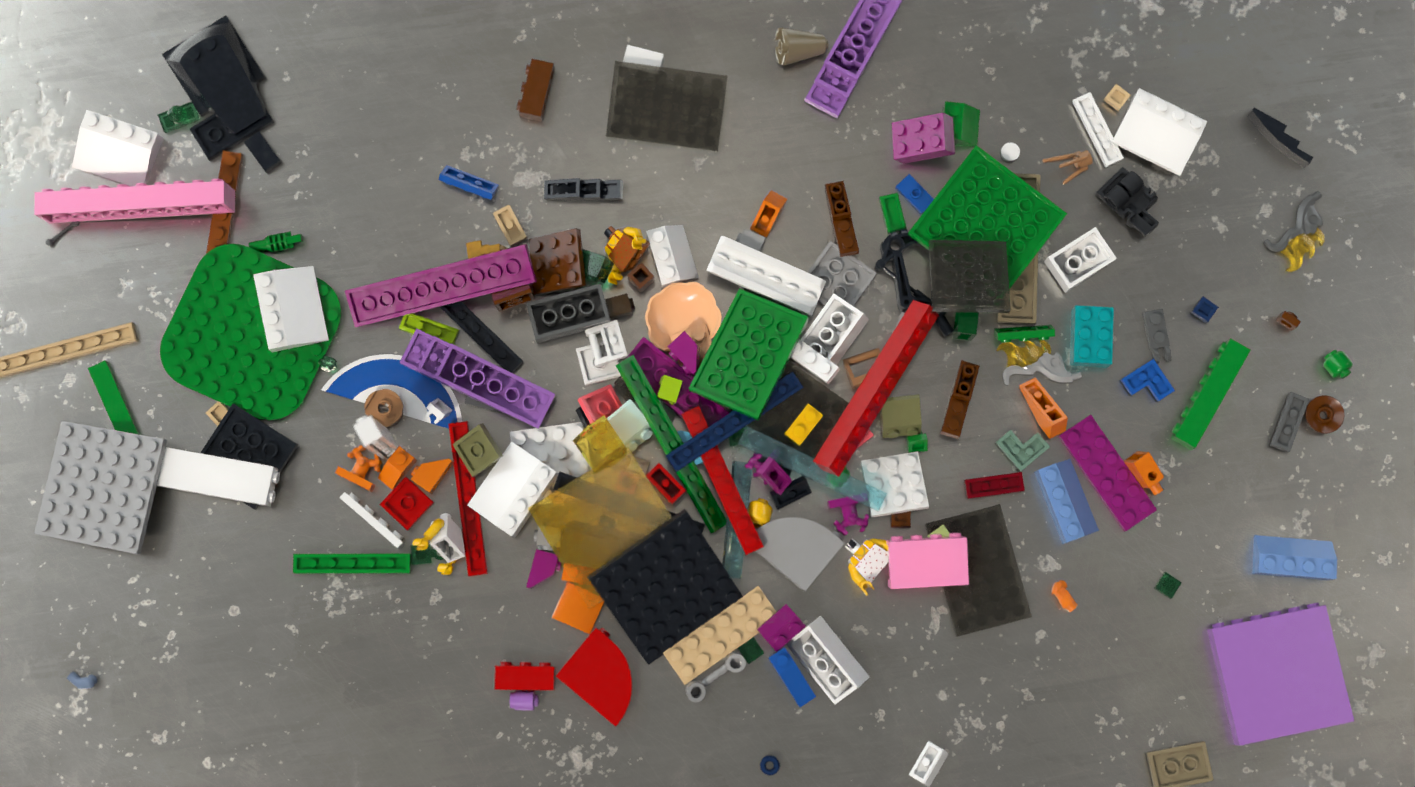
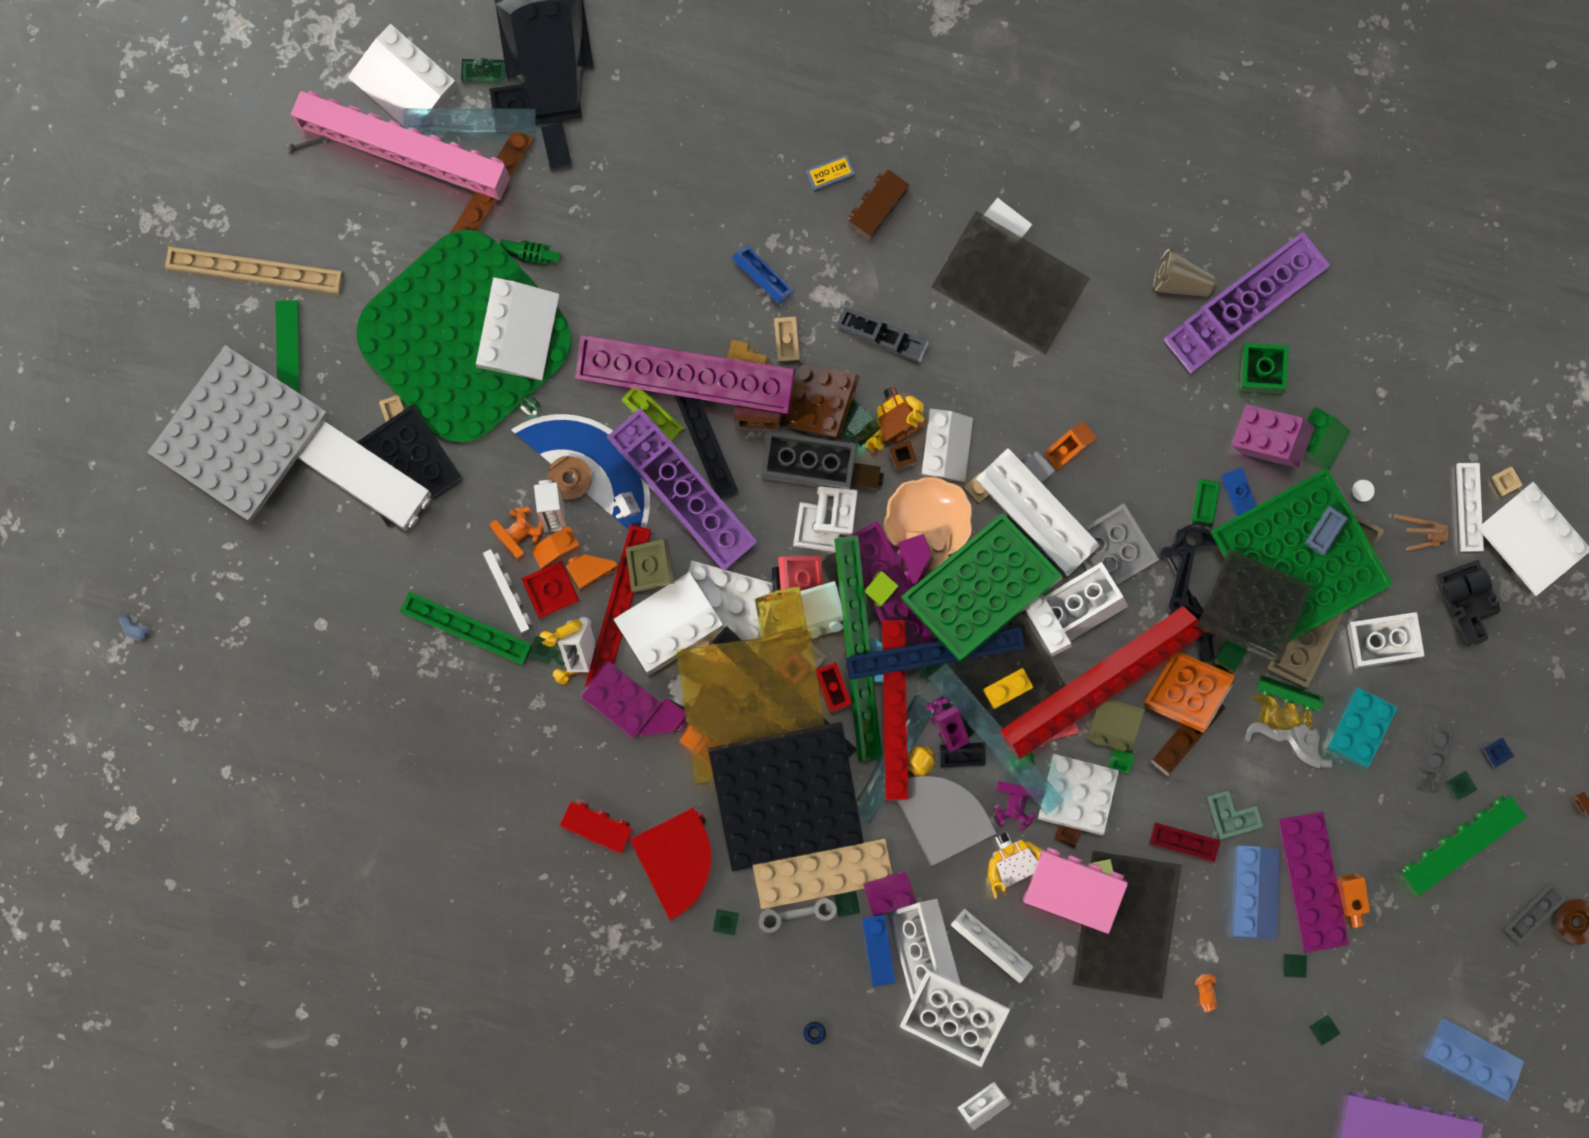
camera: 25 degrees right, 0 degrees up
medium lavender brick [510,691,539,711] -> none
orange slope [551,582,604,634] -> none
reddish brown slope [825,181,859,257] -> none
medium nougat tile [842,348,880,389] -> none
orange slope [1019,377,1068,439] -> none
blue plate [1121,359,1175,402] -> none
none -> clear light blue tile [403,108,536,132]
none -> magenta brick [578,661,661,738]
none -> clear green plate [713,909,739,936]
none -> tile [806,154,855,191]
none -> white slope [900,969,1010,1067]
none -> white plate [951,908,1033,983]
none -> tan plate [964,473,990,504]
none -> orange plate [1144,652,1236,733]
none -> green brick [1239,343,1289,394]
none -> clear green plate [1283,954,1307,978]
none -> sand blue tile [1304,506,1348,556]
none -> clear green plate [1446,771,1477,801]

